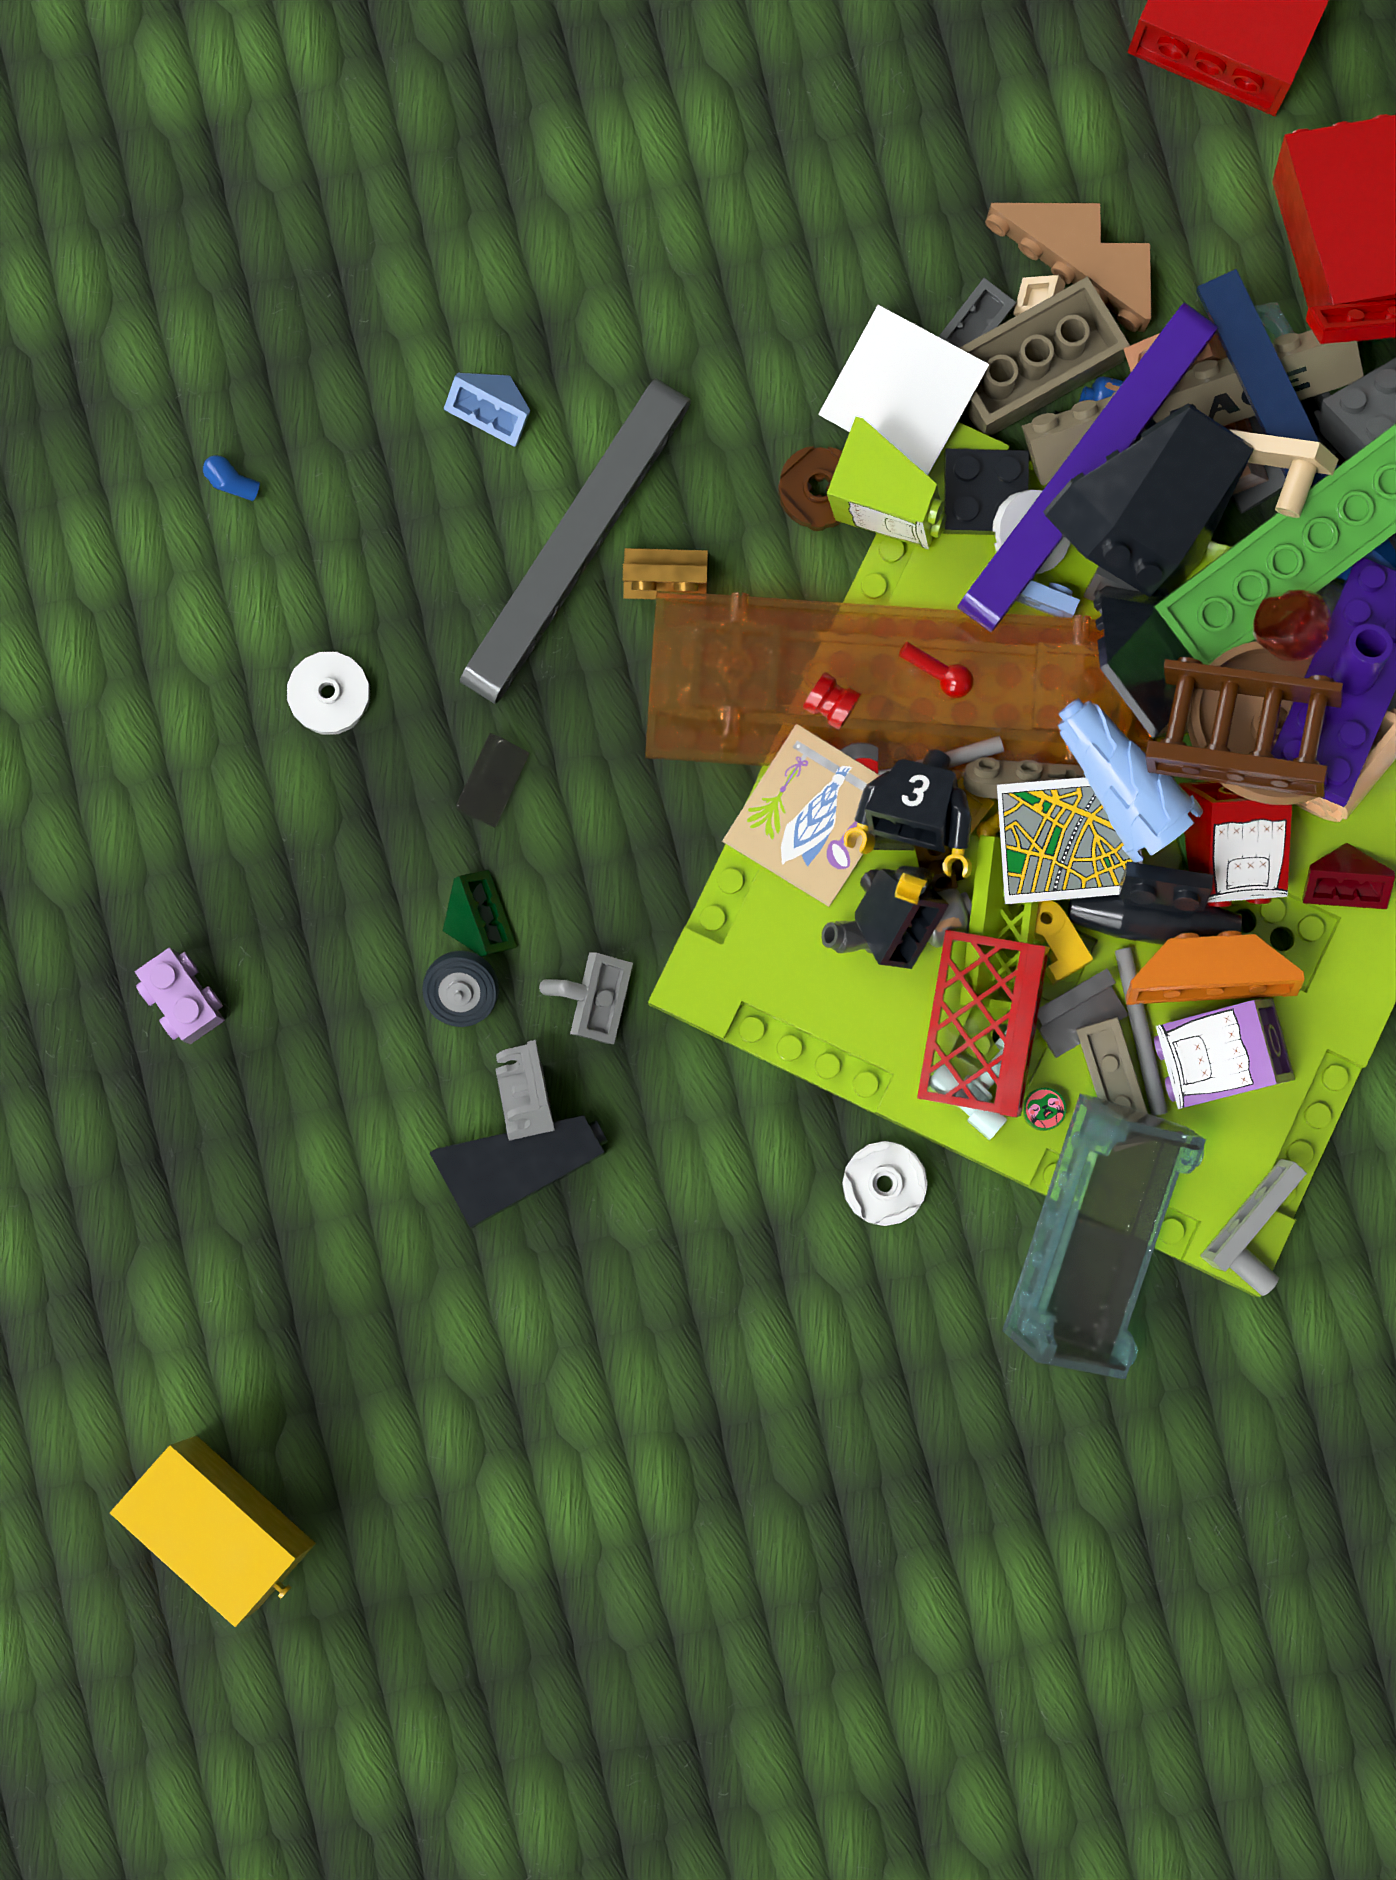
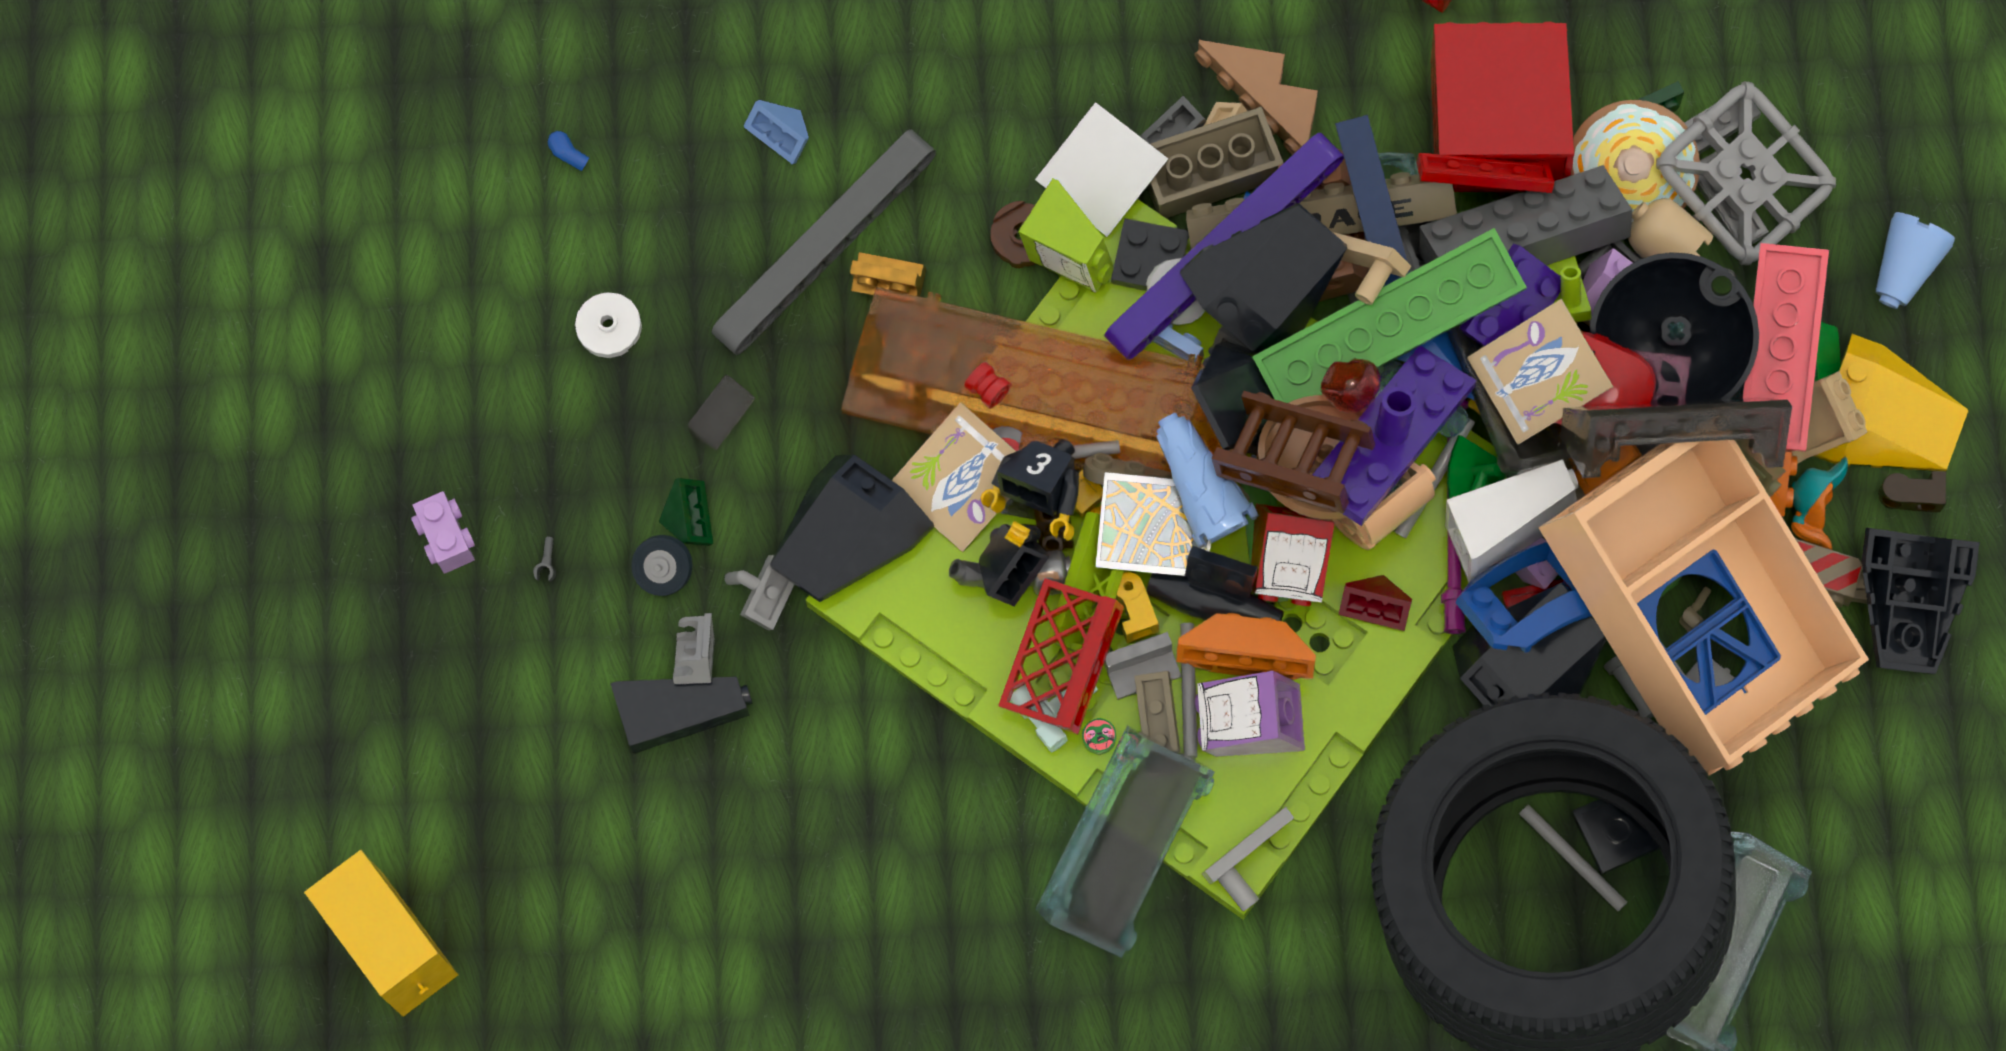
camera: 20 degrees right, 10 degrees down
white plate [842,1141,927,1226] -> none
red bar [898,641,974,698] -> none
none -> dark grey hand [533,537,556,582]
none -> black wedge [770,454,934,602]

